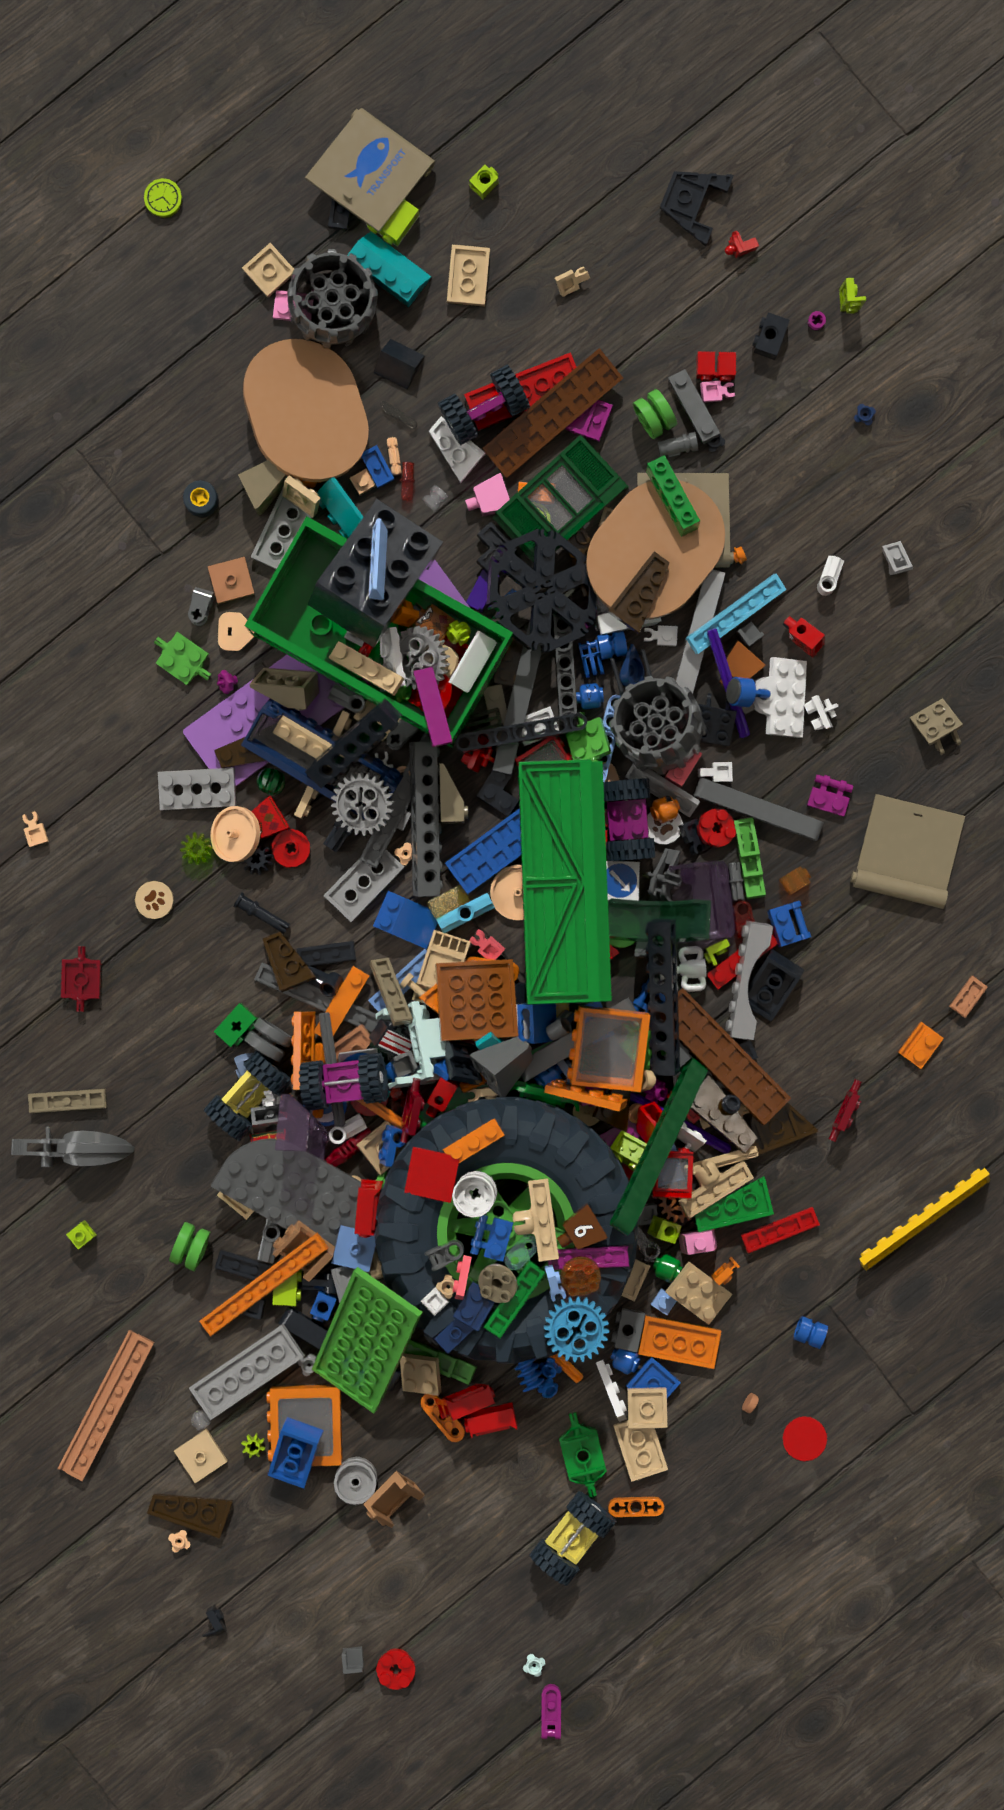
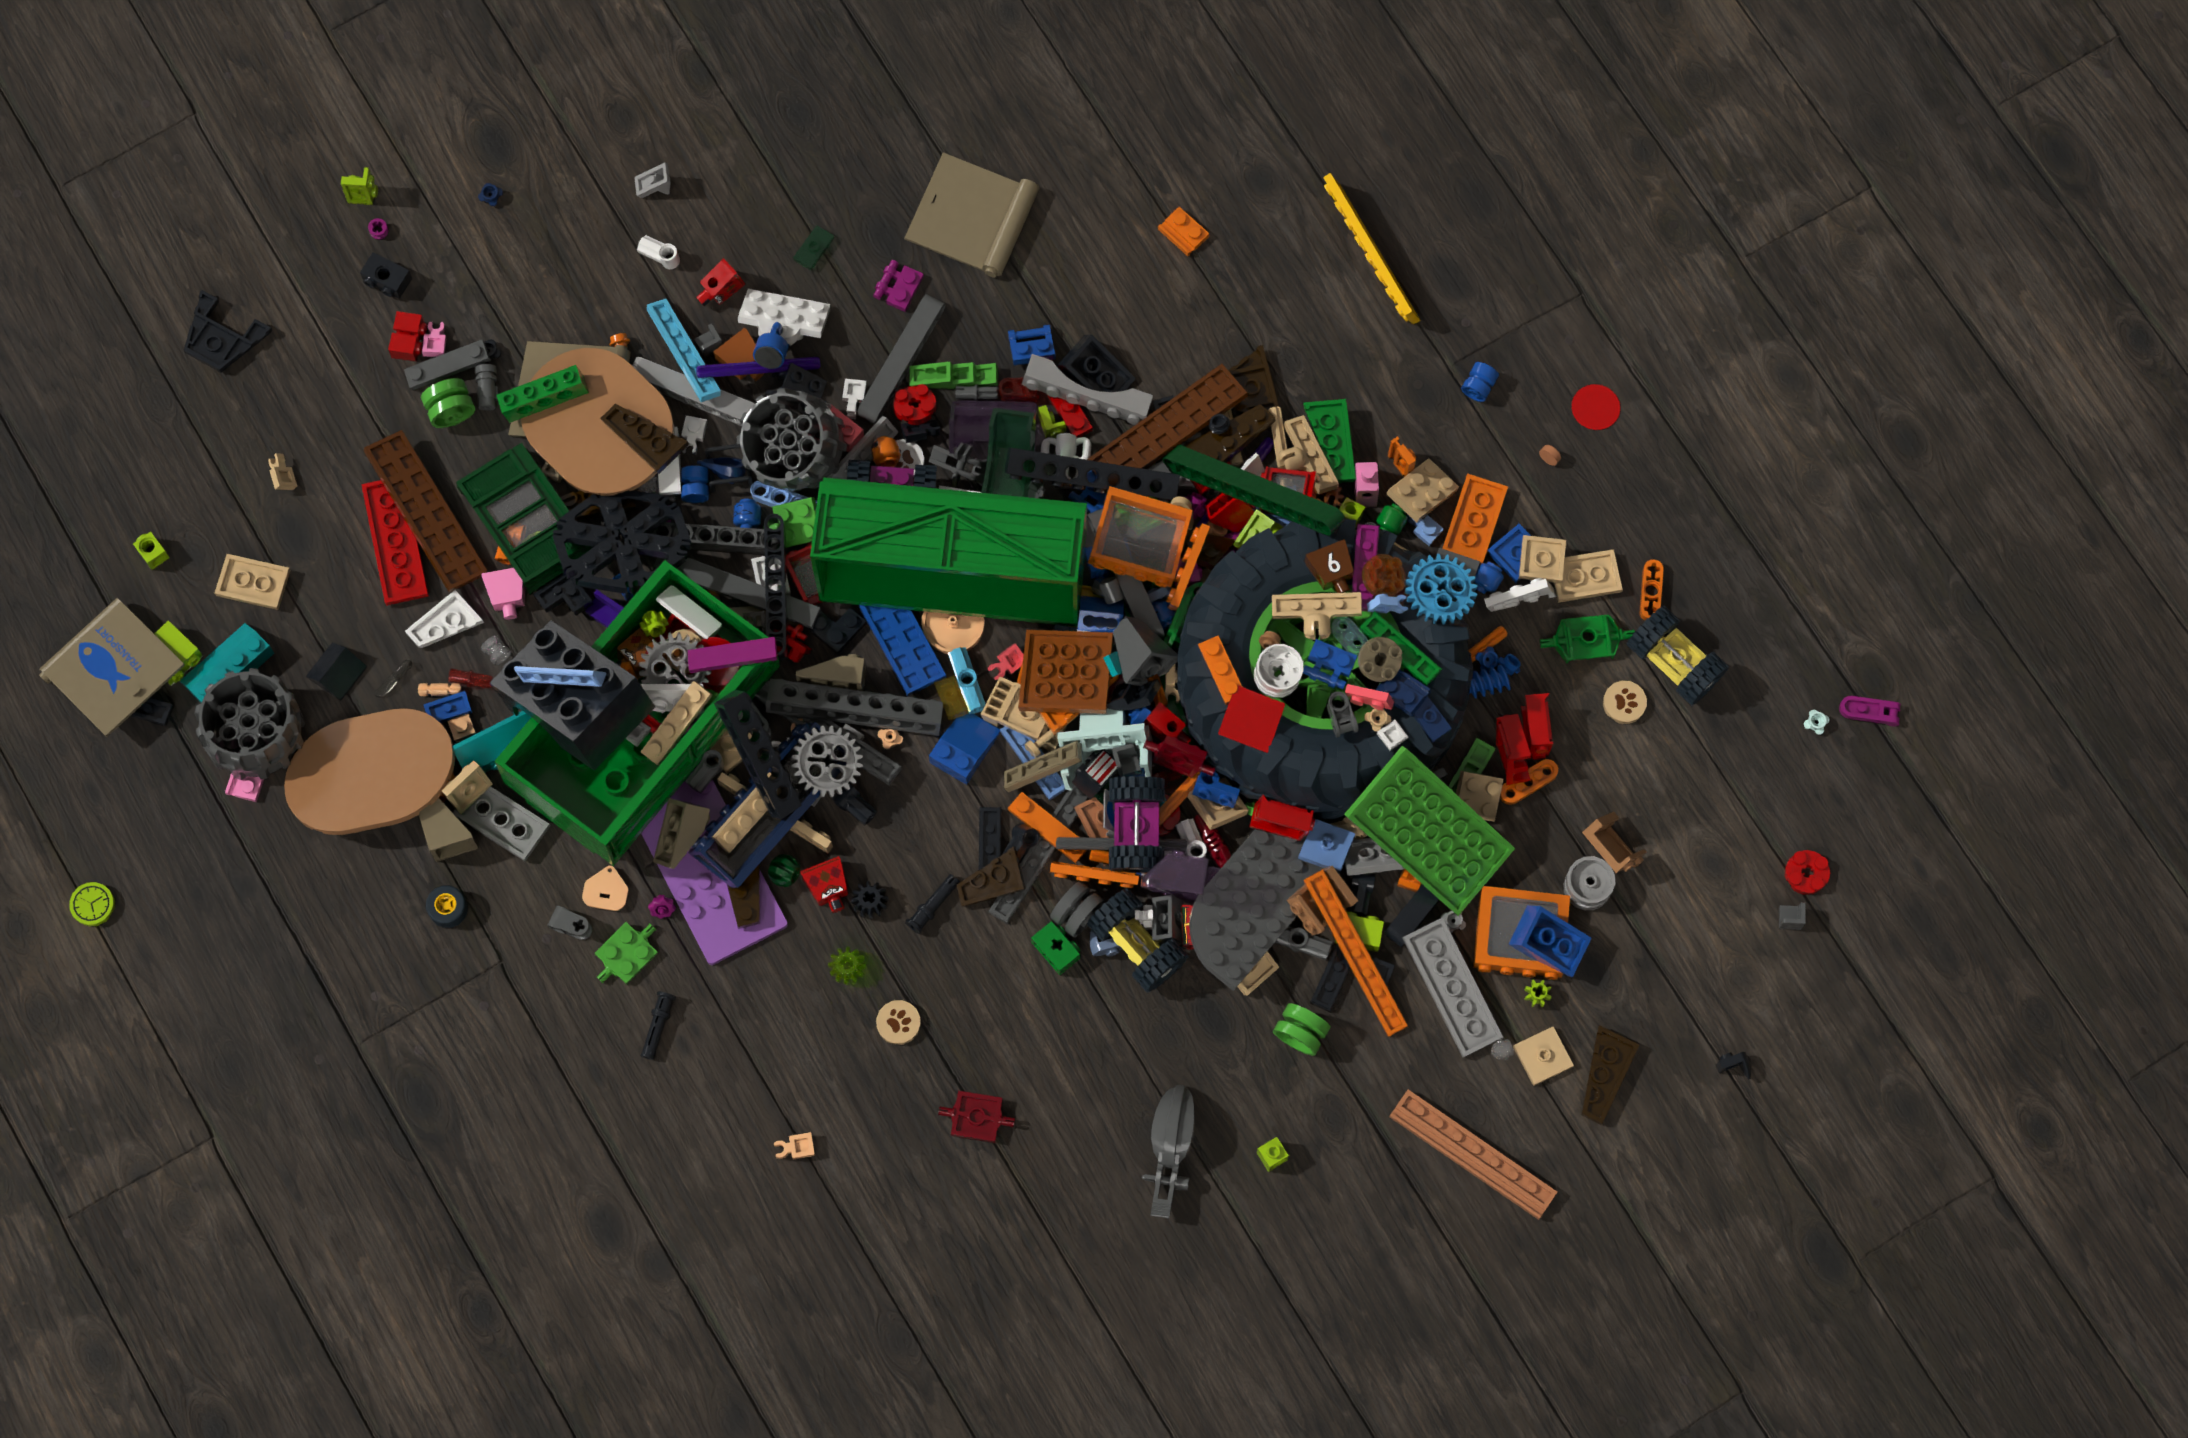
camera: 85 degrees left, 15 degrees down
dark tan plate [28,1089,107,1113] -> none
light grey plate [158,768,237,810] -> none
light nougat plate [168,1530,190,1552] -> none
nougat plate [208,557,255,604] -> none
light nougat piece [211,806,260,862] -> none
tan plate [242,243,294,297] -> none
red plate [272,829,310,867] -> none
blue brick [310,1291,338,1322] -> none
light grey plate [324,850,404,922] -> none
black plate [438,365,530,446] -> none
magenta wing [565,400,613,442] -> none
blue arm [578,639,604,678] -> none
red piece [725,231,759,258] -> none
red plate [741,1207,820,1253] -> none
clear orange brick [779,866,811,895] -> none
white hips [804,695,839,730] -> none
dark red plate [828,1079,862,1142] -> none
dark tan plate [910,698,963,755] -> none
nougat plate [949,976,988,1018] -> none
none -> black pin [640,991,677,1060]
none -> clear green plate [793,225,834,271]
none -> medium nougat plate [1259,631,1281,649]
none -> tan tile [1603,681,1647,724]

